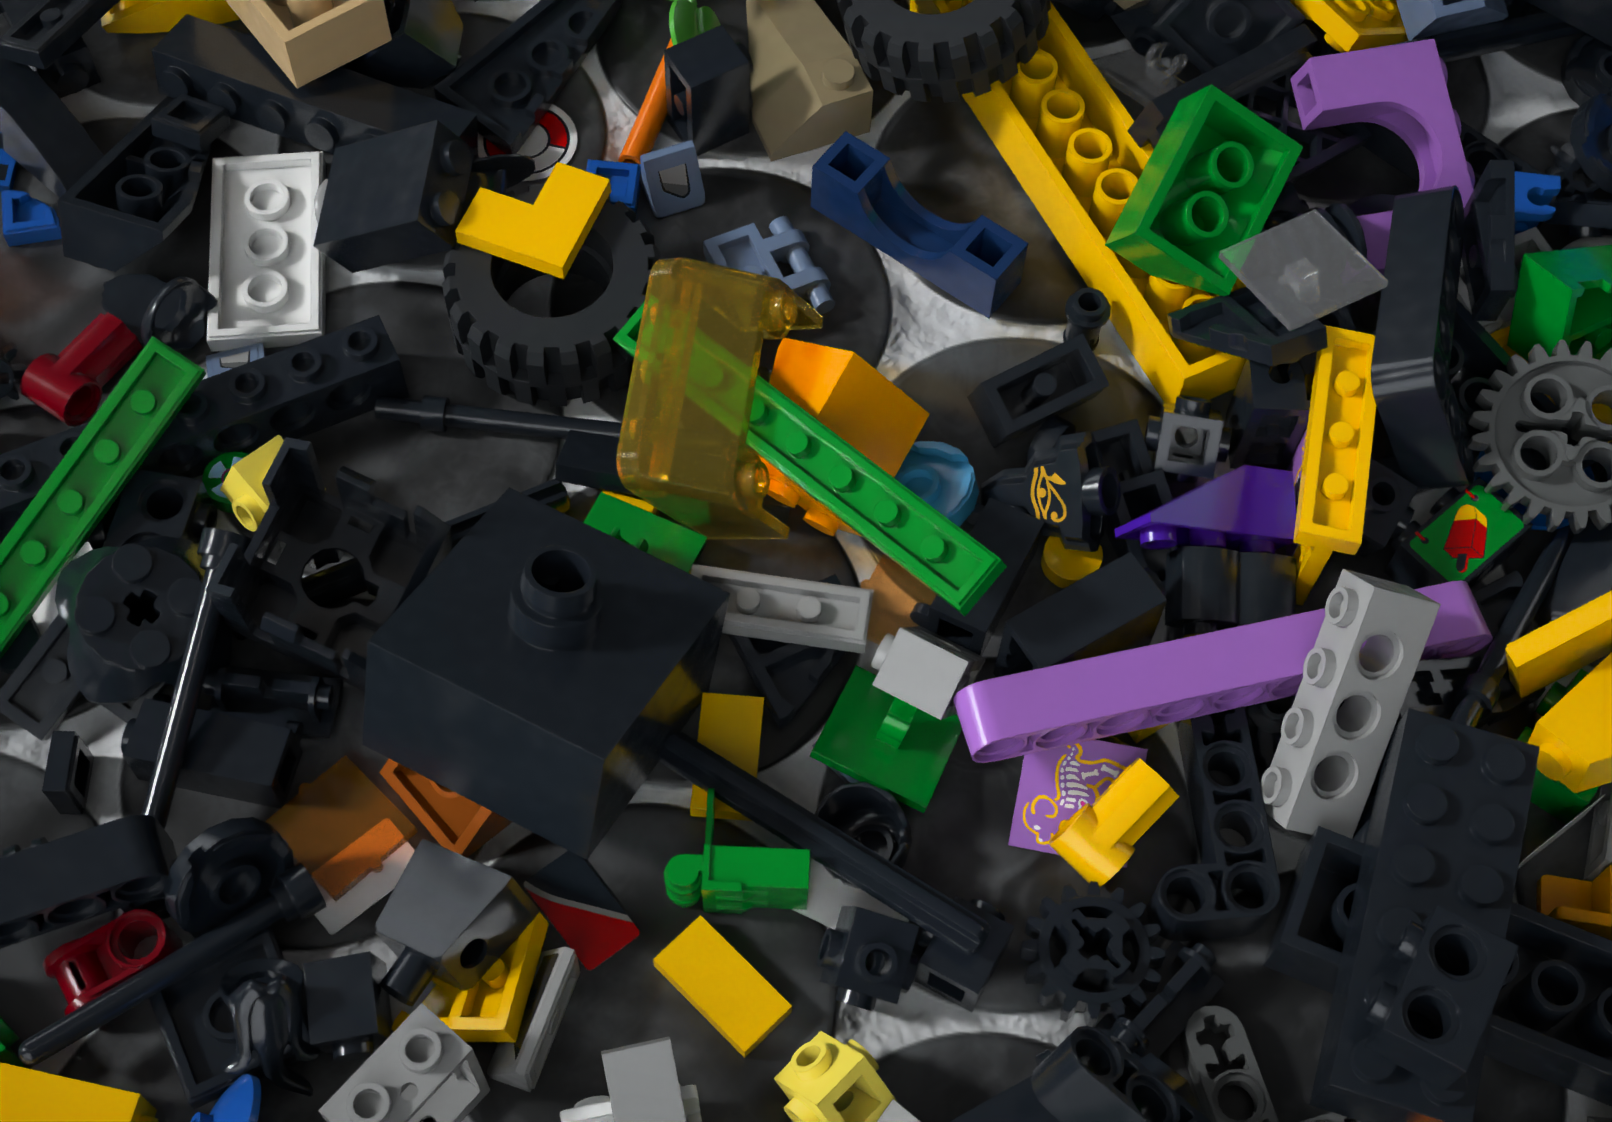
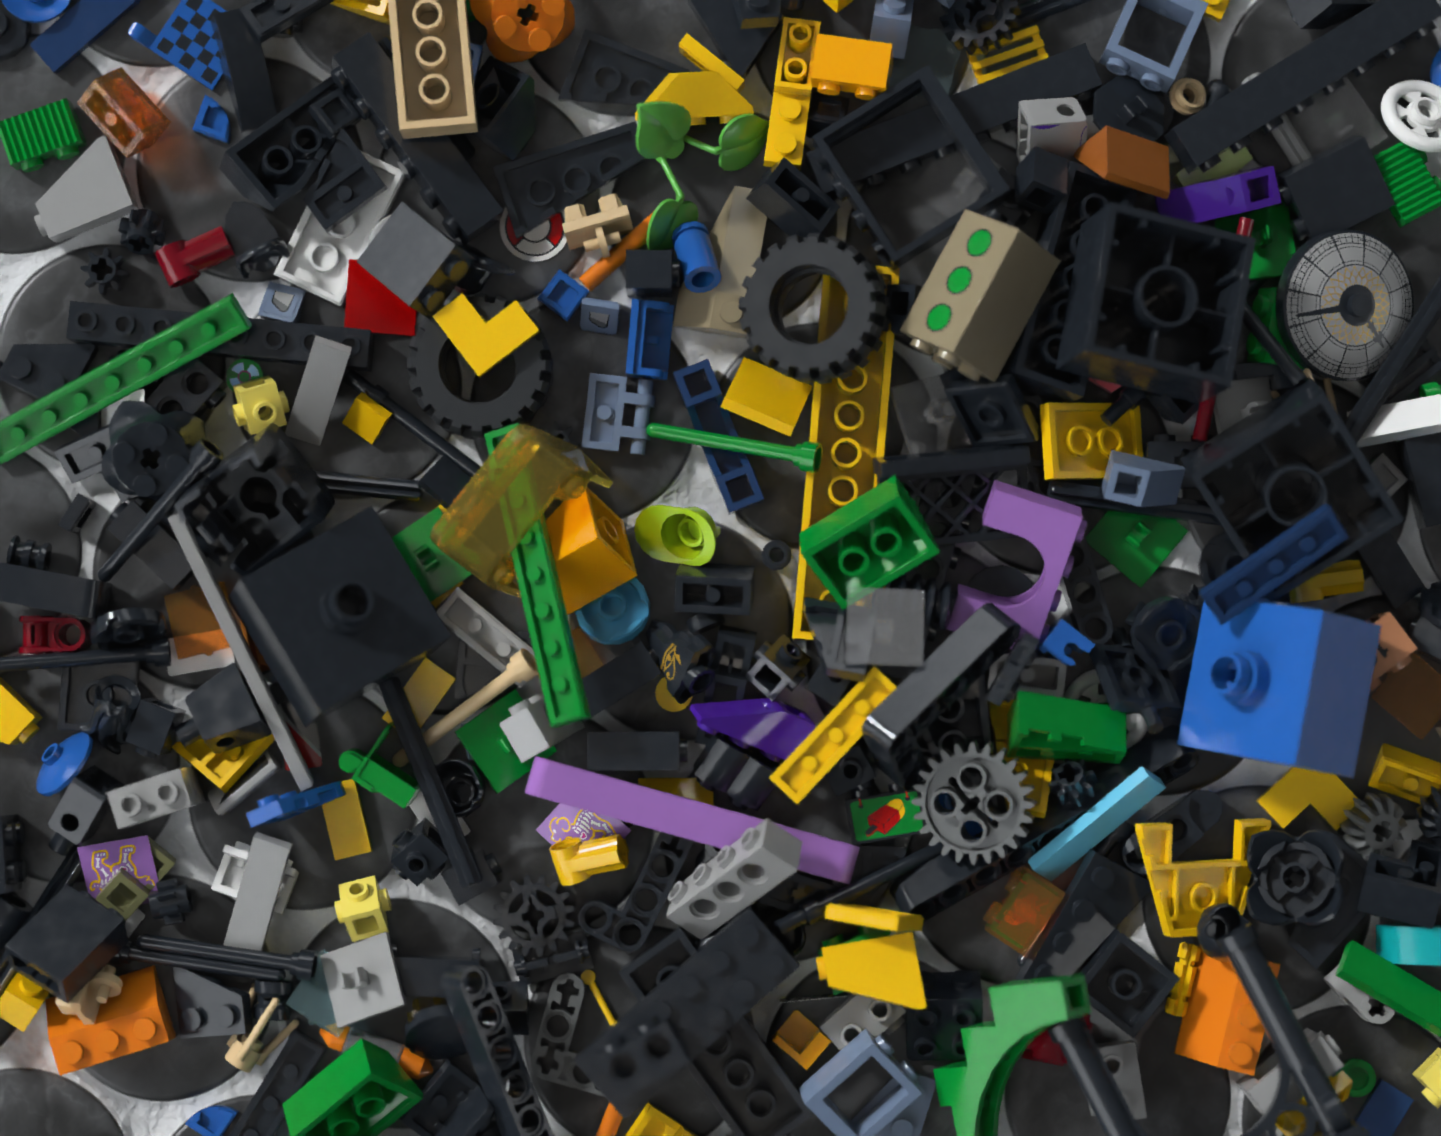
camera: 35 degrees right, 25 degrees up
none -> light grey tile [167,513,314,791]
none -> blue wing [246,781,346,828]
none -> light grey tile [285,335,352,446]
none -> black wing [303,128,388,233]
none -> yellow tile [342,392,392,444]
none -> red sticker [344,259,416,336]
none -> tan piece [392,648,539,767]
none -> tan hips [562,193,633,259]
none -> yellow hinge [581,969,616,1026]
none -> blue hinge [625,299,674,381]
none -> lime piece [634,505,721,566]
none -> green piece [646,423,823,473]
none -> blue piece [672,221,721,293]
none -> yellow tile [721,357,813,437]
none -> green piece [1086,511,1188,588]

